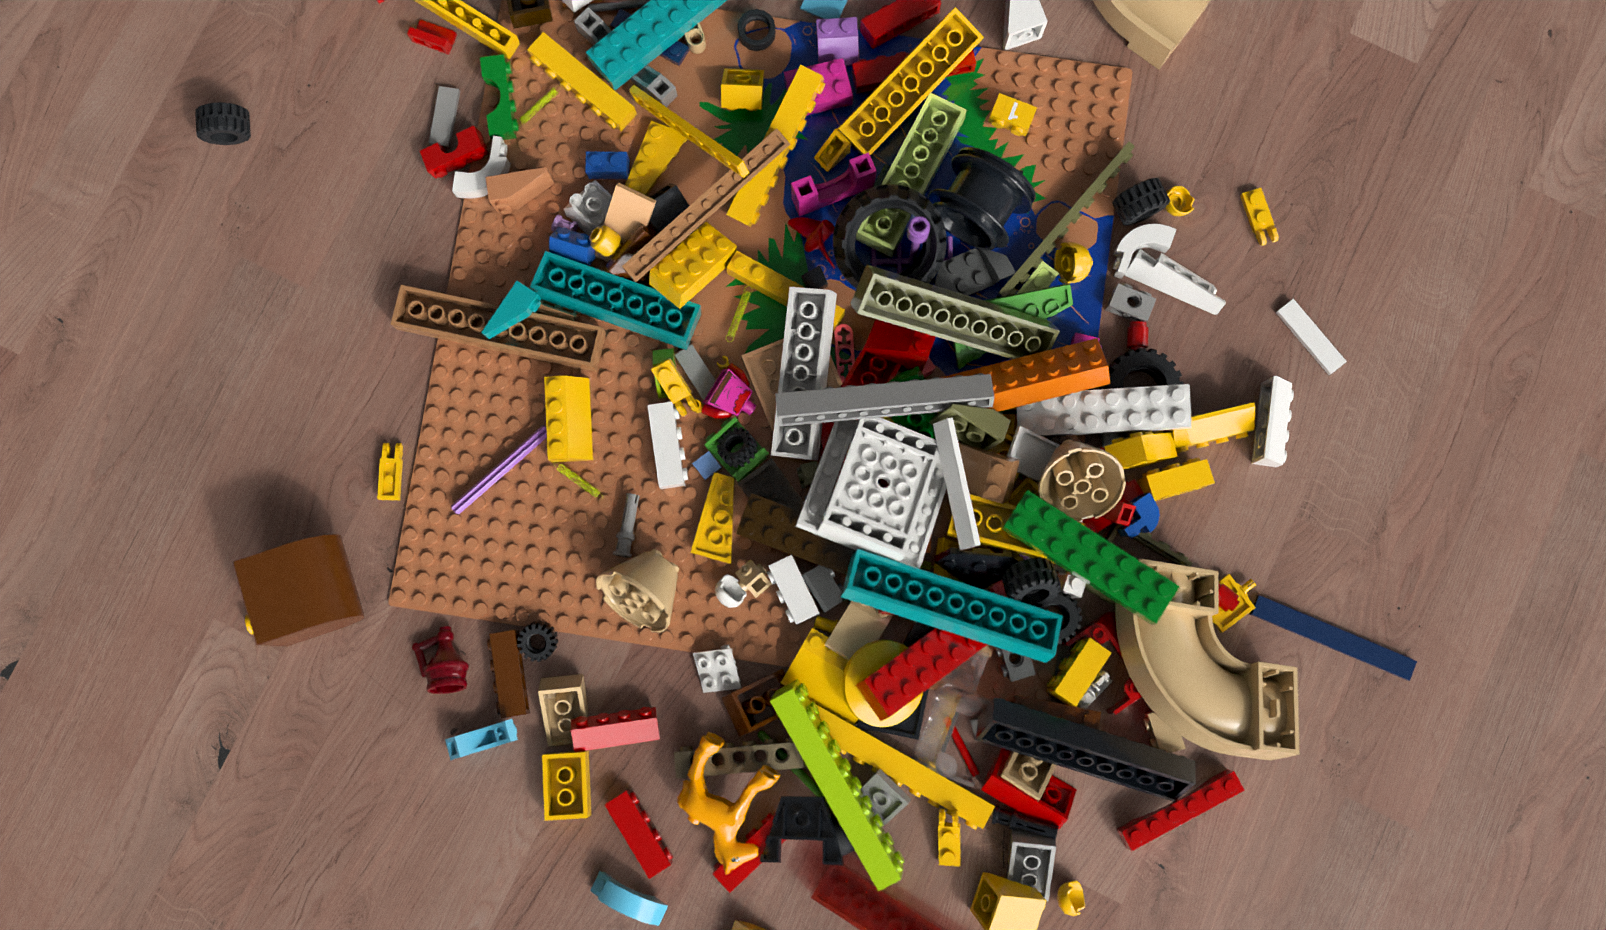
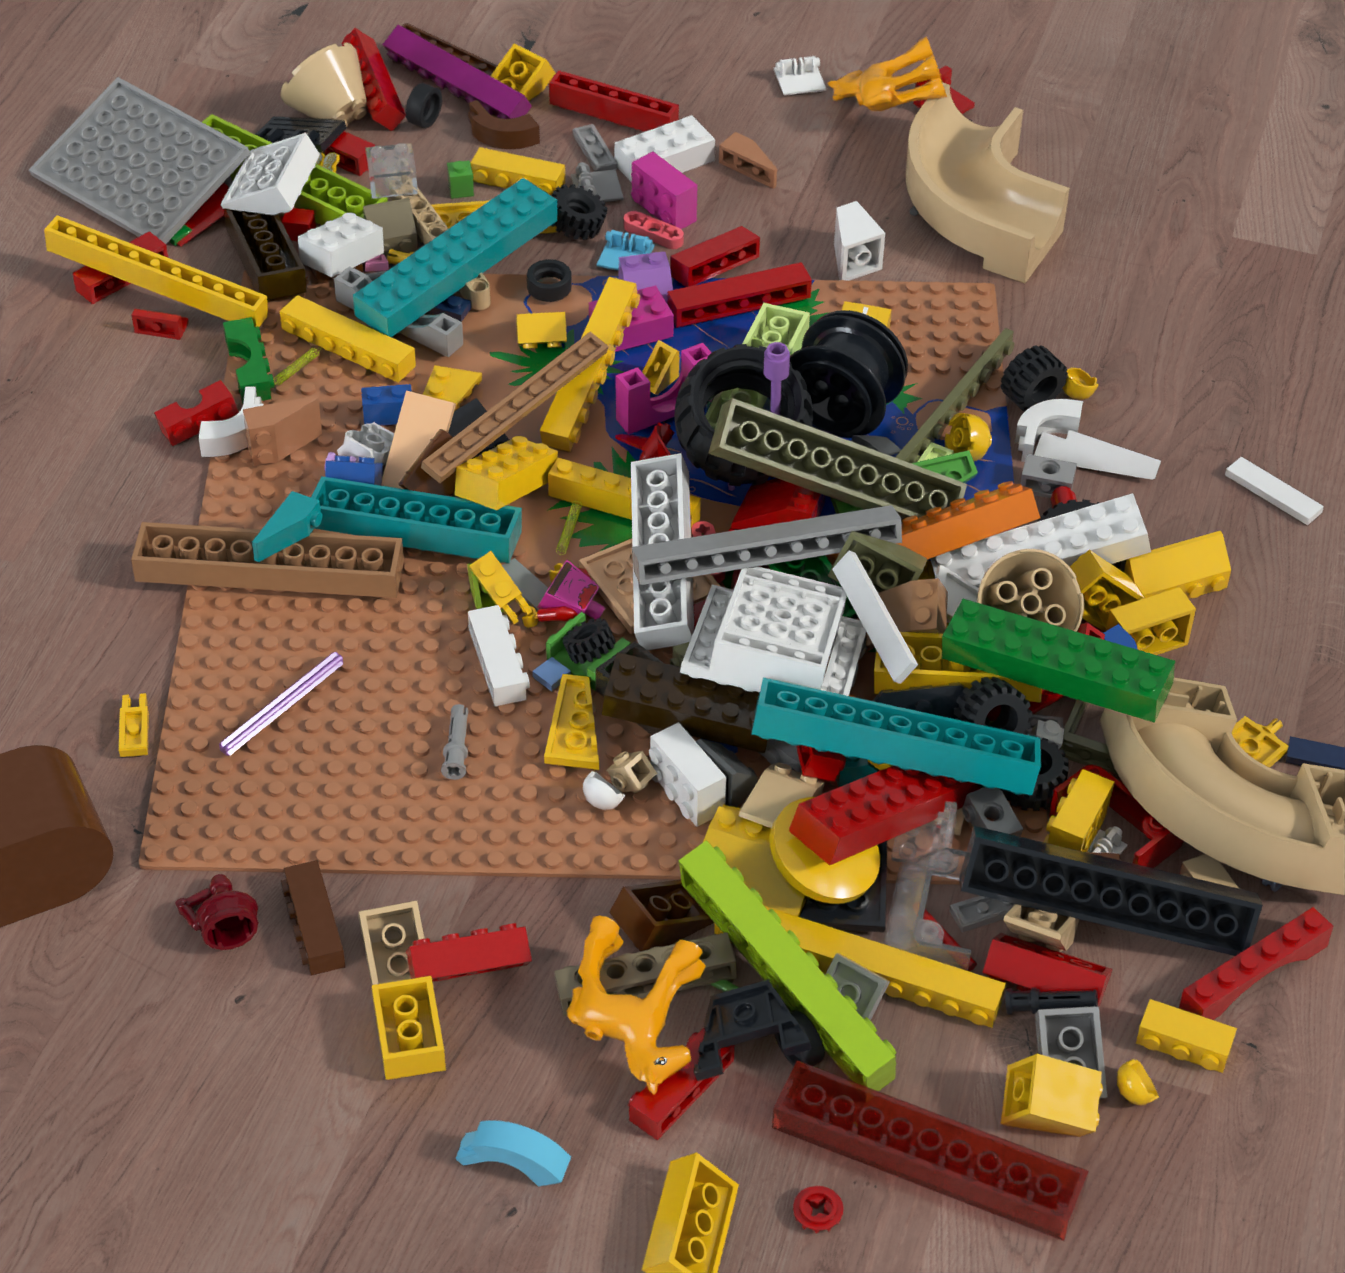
camera: 10 degrees left, 35 degrees down
light grey tile [429,86,460,148] -> none
medium azure arch [445,719,518,760] -> none
black tyre [517,621,558,662] -> none
yellow slope [544,376,593,463] -> none
neon yellow piece [554,462,603,499] -> none
yellow head [589,225,621,257] -> none
tan cone [596,549,679,633] -> none
red brick [605,789,674,879] -> none
yellow tile [629,85,749,178] -> none
white hinge [693,645,741,693] -> none
yellow brick [837,7,984,155] -> none
yellow hinge [938,809,961,866] -> none
red brick [1218,582,1240,612] -> none
yellow hinge [1240,188,1279,246] -> none
white slope [1252,376,1294,467] -> none
none -> yellow brick [1136,999,1237,1073]

